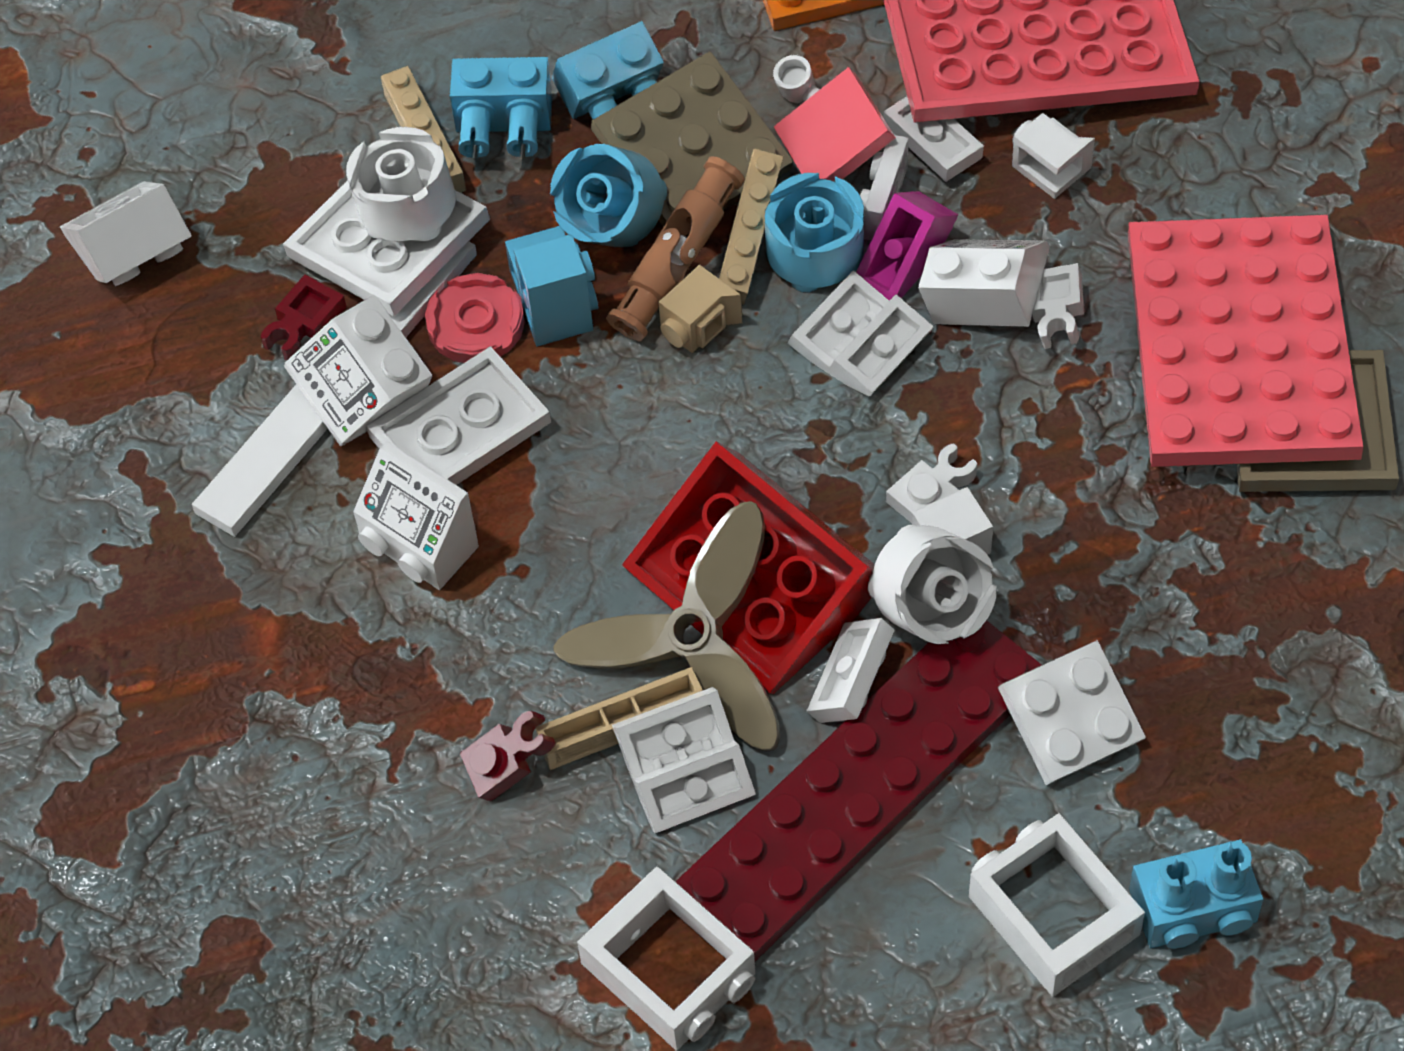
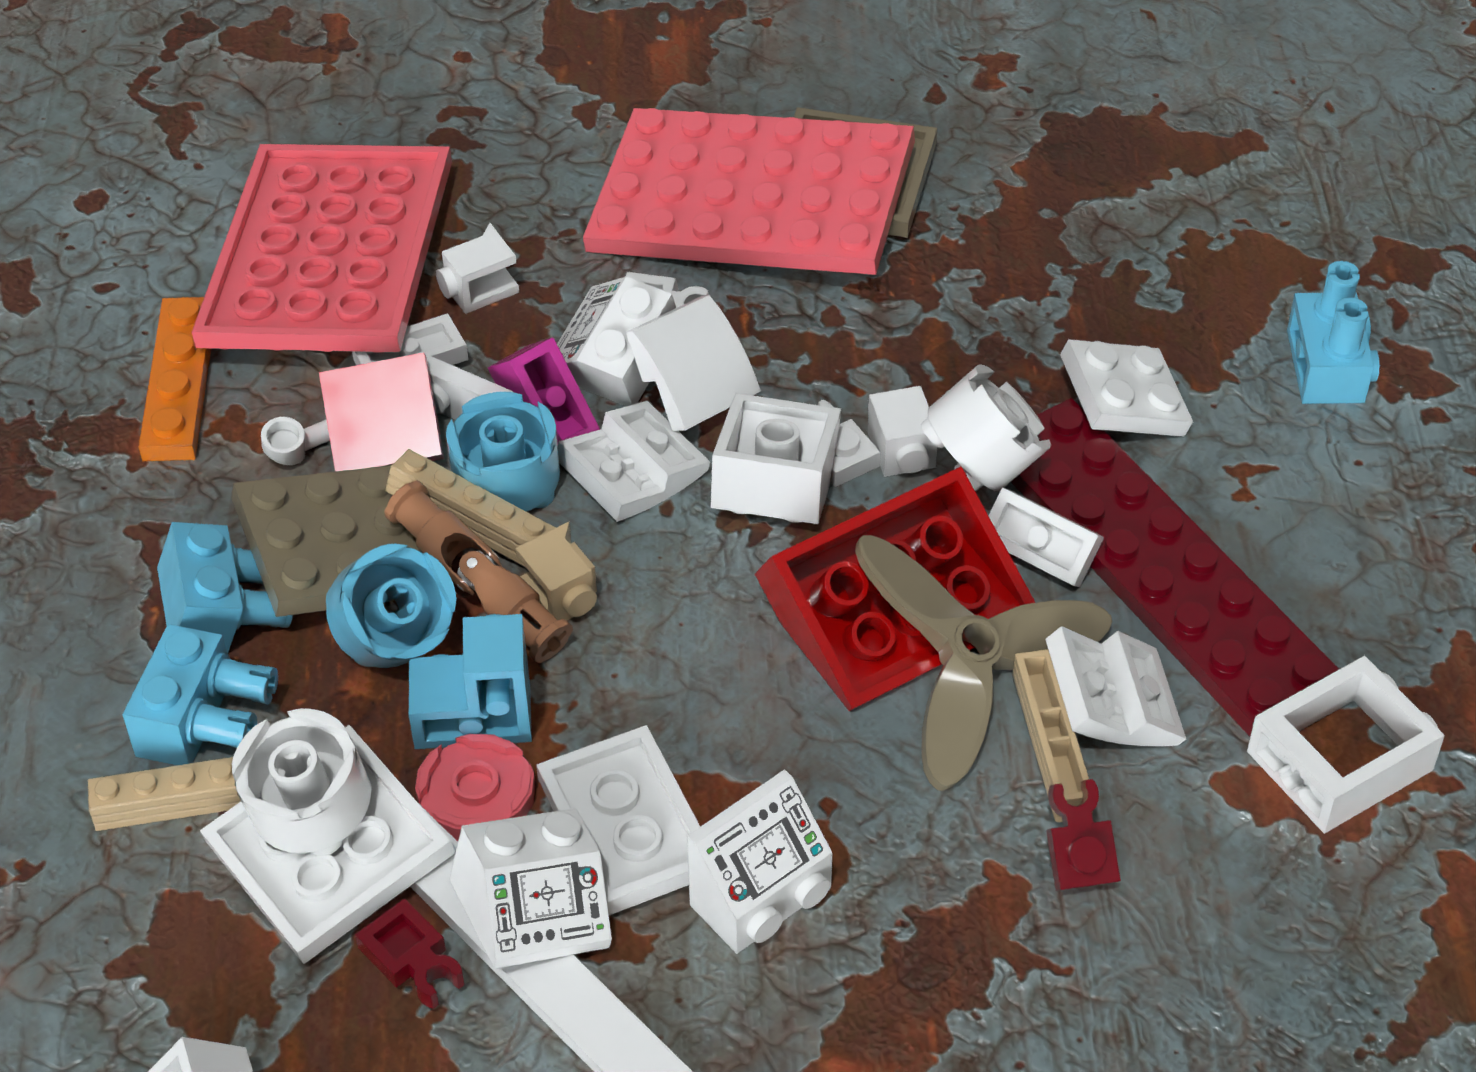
camera: 80 degrees left, 10 degrees down
white window [969,813,1145,997] -> none
none -> white slope [626,295,761,431]
none -> white slope [711,393,841,524]

